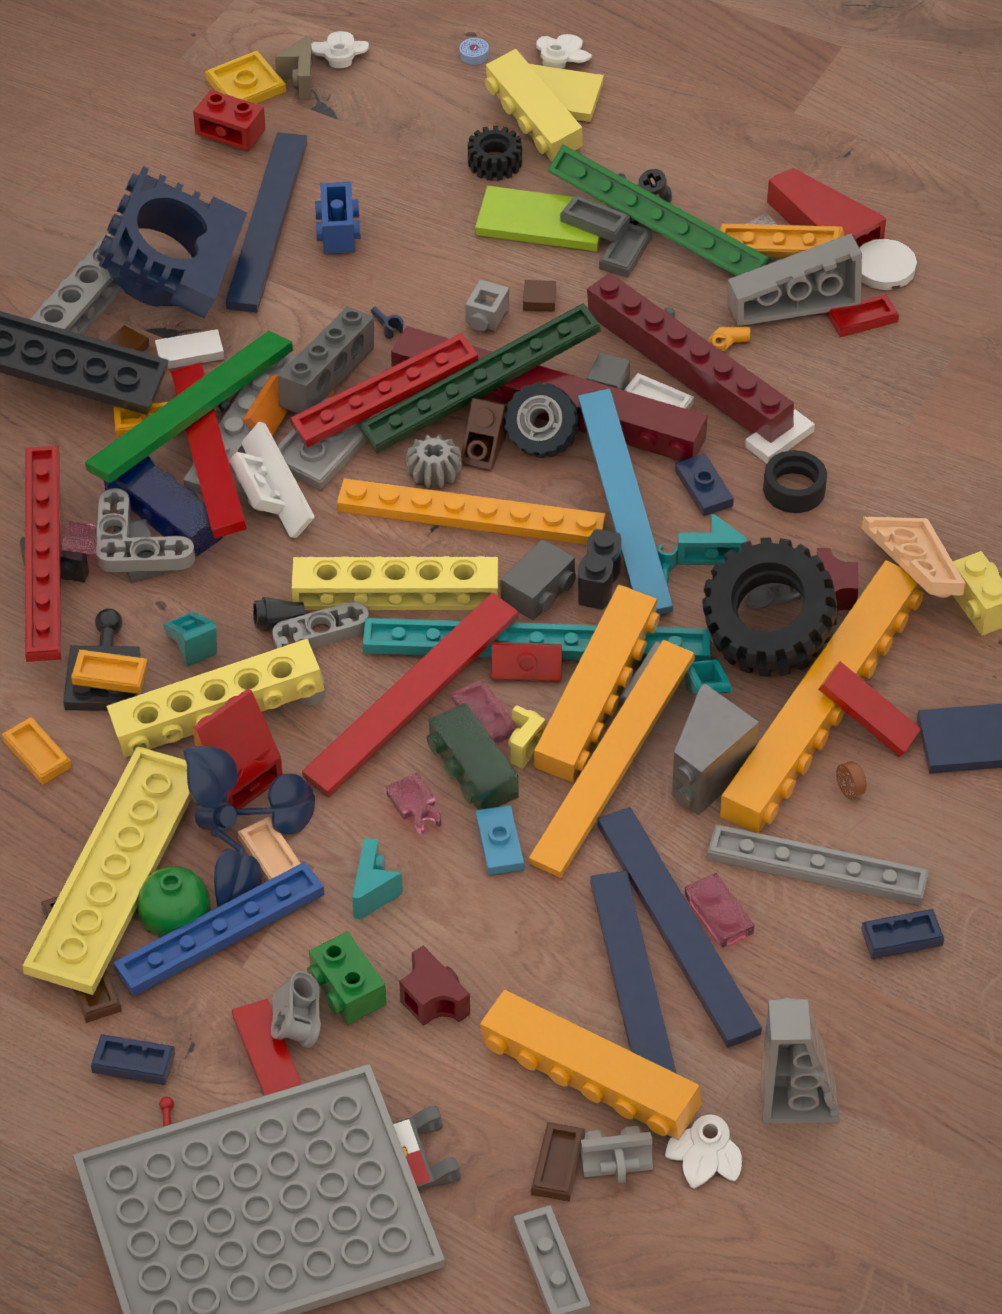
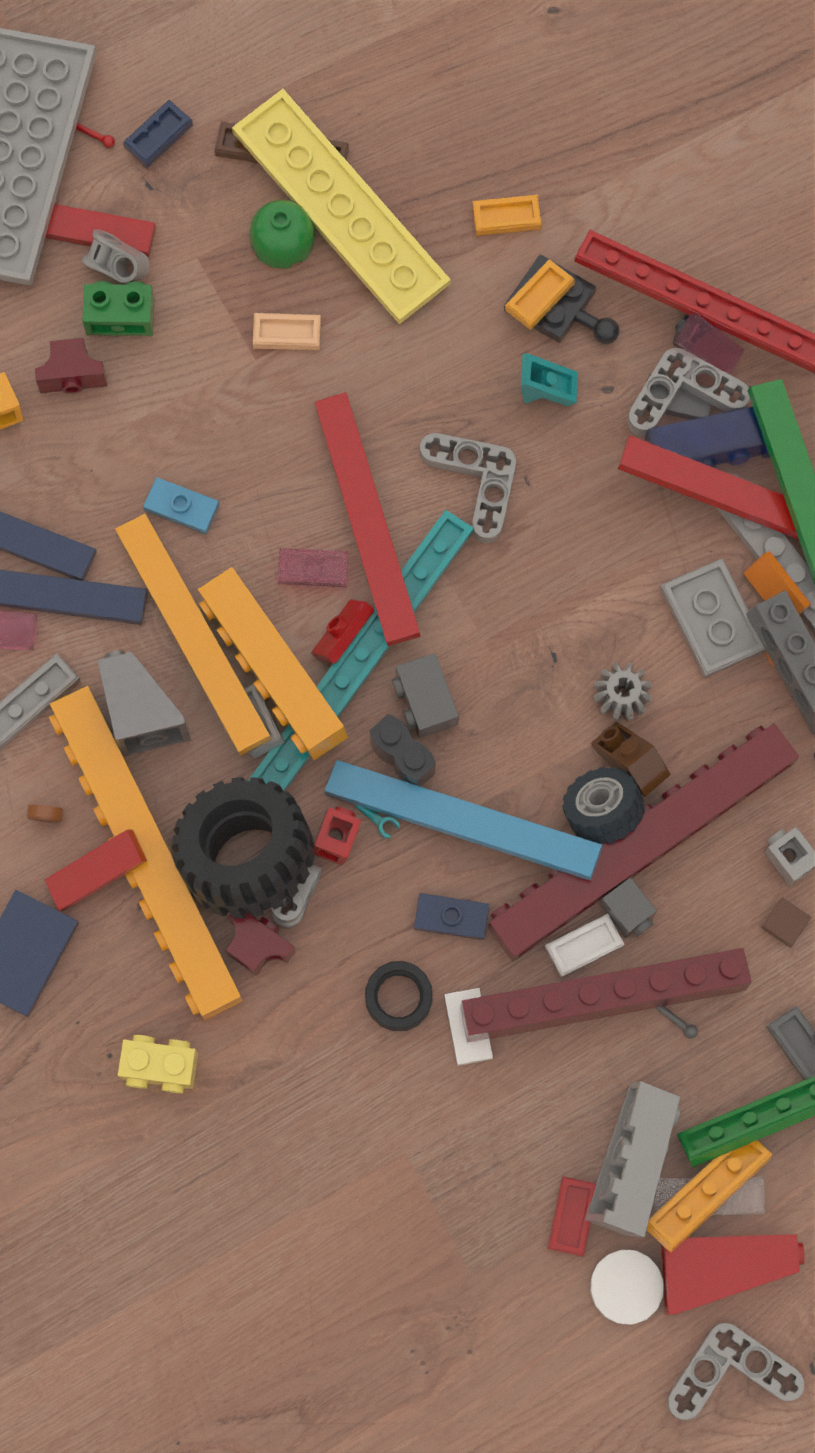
camera: 120 degrees right, 25 degrees up
light yellow brick [107,639,325,758] -> none
blue plate [113,862,325,997] -> none
dark blue plant [183,746,315,907] -> none
red slope [193,688,283,809] -> none
white bracket [229,422,314,538] -> none
black cone [253,597,305,631] -> none
red plate [290,333,479,448] -> none
light yellow brick [292,556,498,610] -> none
light orange plate [337,478,606,545] -> none
teal slope [352,838,403,919] -> none
dark green tile [359,303,601,454] -> none
clear pink plate [386,772,442,835] -> none
clear green brick [426,703,519,810] -> none
light yellow bracket [508,705,545,769] -> none
teal slope [677,514,747,565] -> none
teal slope [685,659,732,695] -> none
light orange arm [708,327,750,352] -> none
light nougat wing [861,517,965,598] -> none
none -> red brick [312,807,362,866]
none -> light grey beam [666,1323,804,1420]

